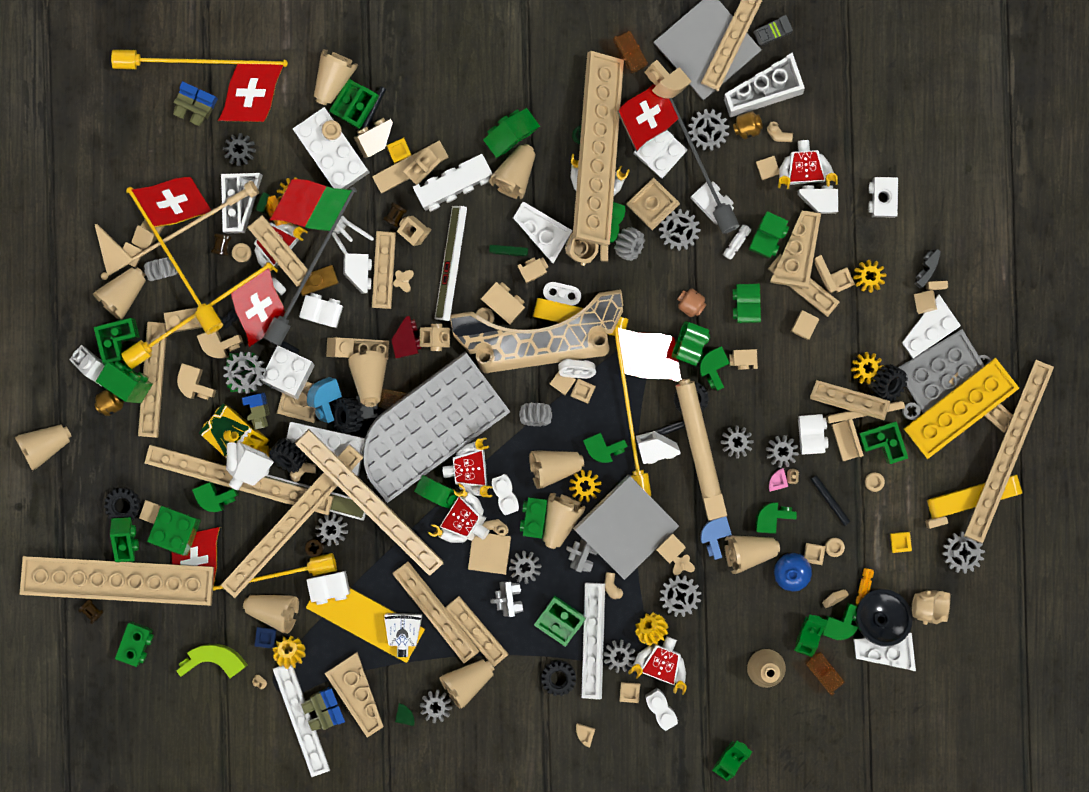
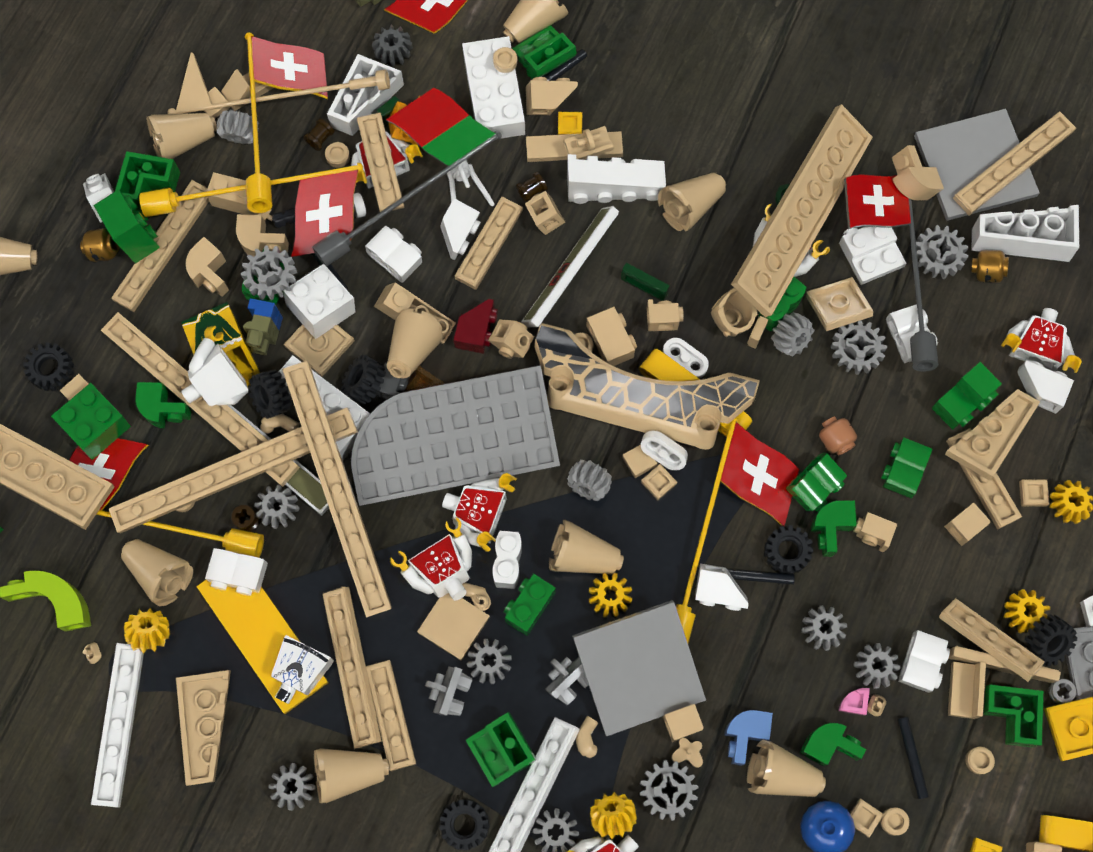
camera: 25 degrees right, 15 degrees down
green brick [110,517,139,562] -> none
dark blue plate [255,627,277,649] -> none
pearl gold tile [299,265,339,296] -> none
olive hips [301,687,345,731] -> none
dark azure brick [307,377,342,423] -> none
tan piece [393,270,414,292] -> none
dark green tile [395,703,415,726] -> none
green brick [414,475,462,509] -> none
green brick [483,108,540,158] -> none
white wing [513,202,573,263] -> none
tan cone [543,493,585,549] -> none
green brick [583,433,628,463] -> none
clear orange panel [613,31,648,74] -> none
tan brick [676,378,727,520] -> none
white axle [723,225,751,260] -> none
dark grey leg [753,15,793,46] -> none
tan tile [756,156,779,180] -> none
tan arm [767,121,793,142] -> none
tan tile [813,255,838,294] -> none

